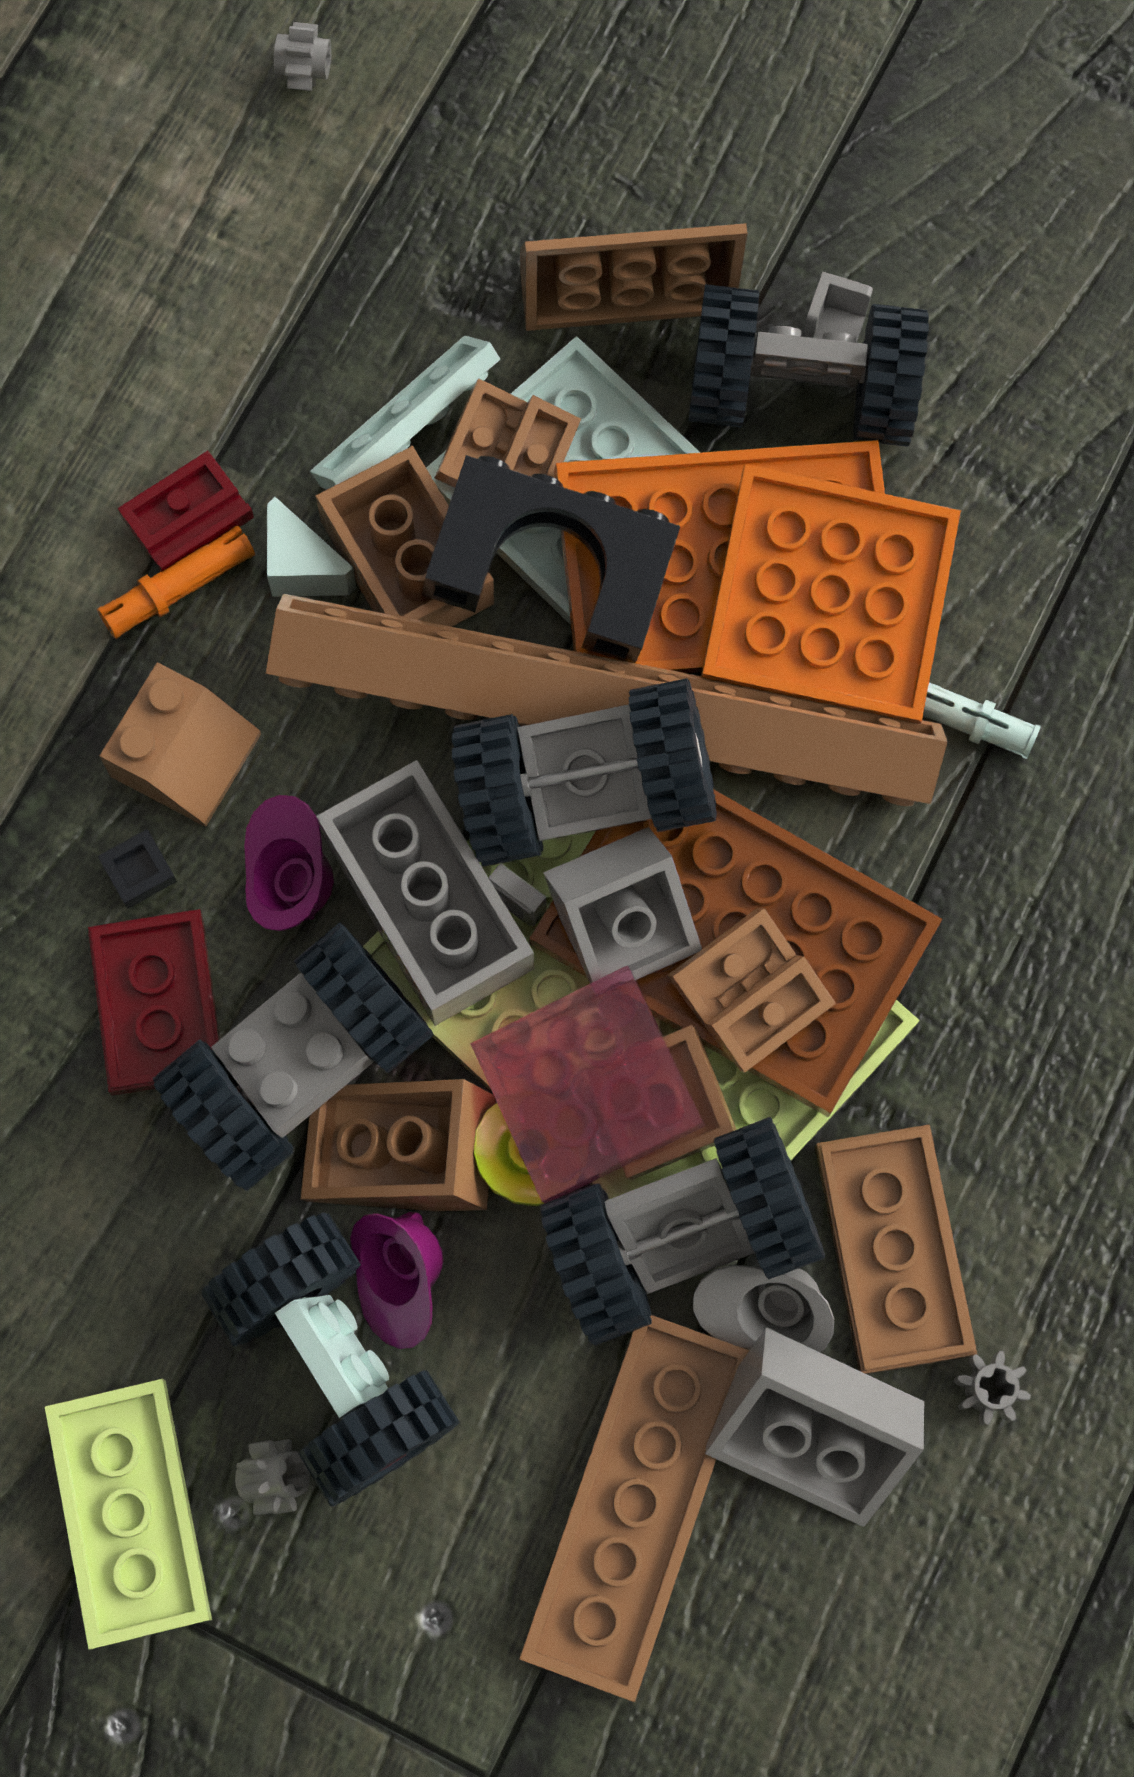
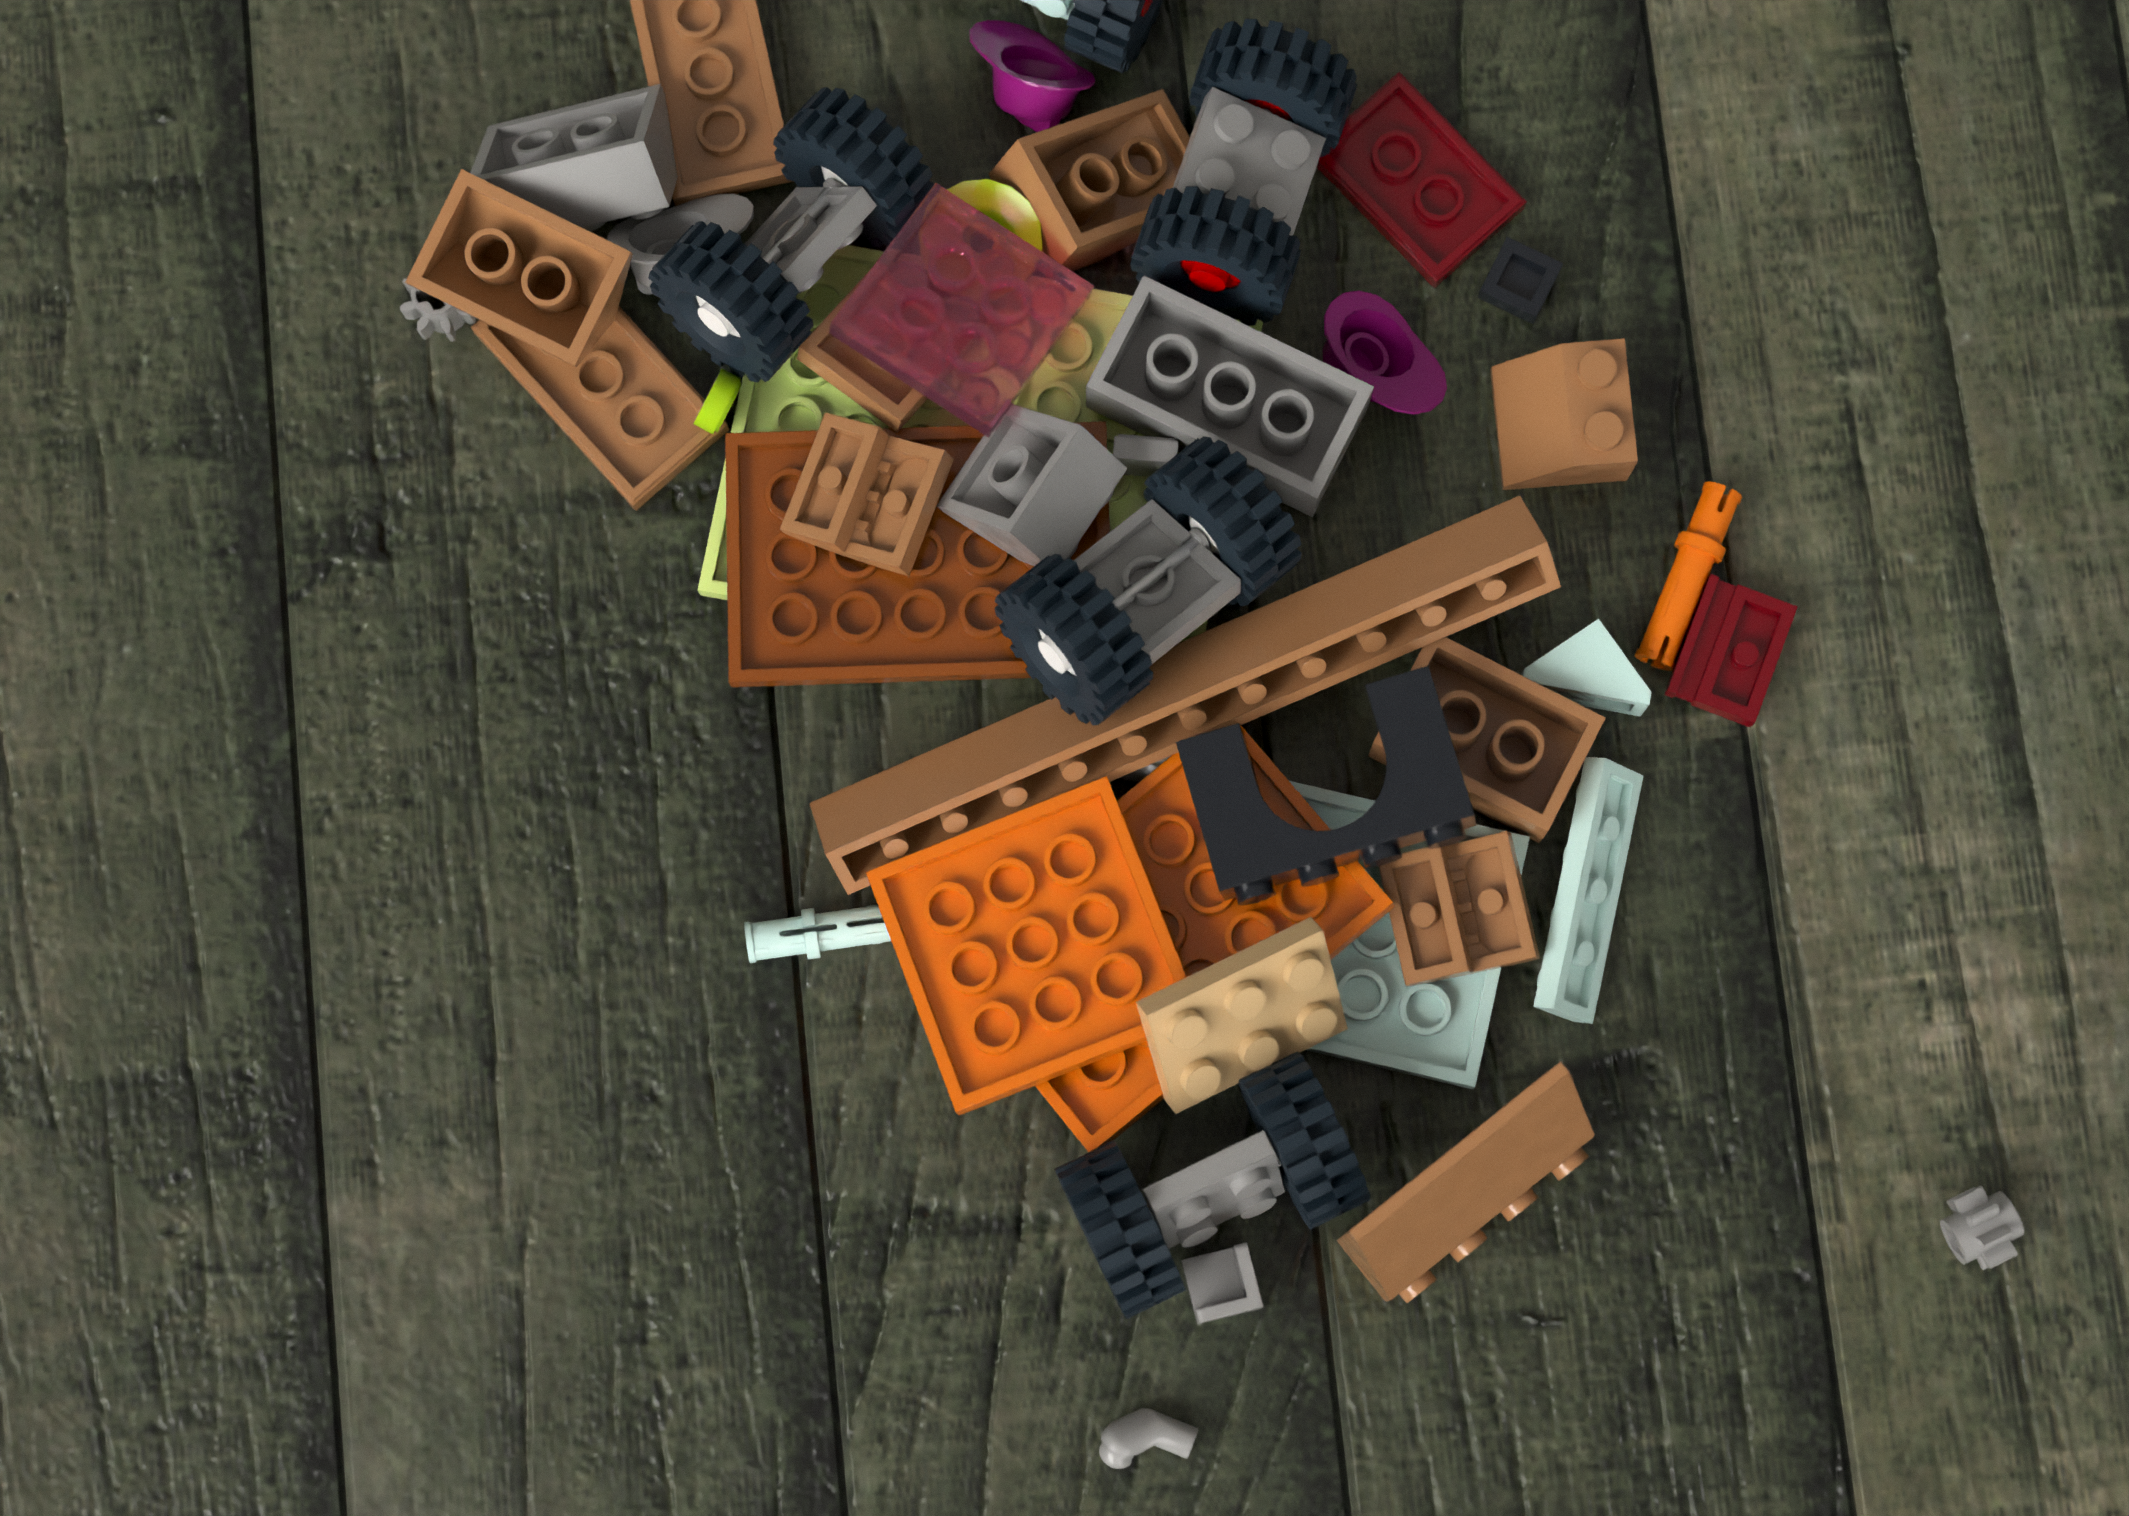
camera: 155 degrees right, 5 degrees up
none -> medium nougat slope [405,169,633,367]
none -> lime tile [693,368,743,434]
none -> light grey arm [1099,1408,1199,1469]
none -> tan plate [1136,917,1348,1114]

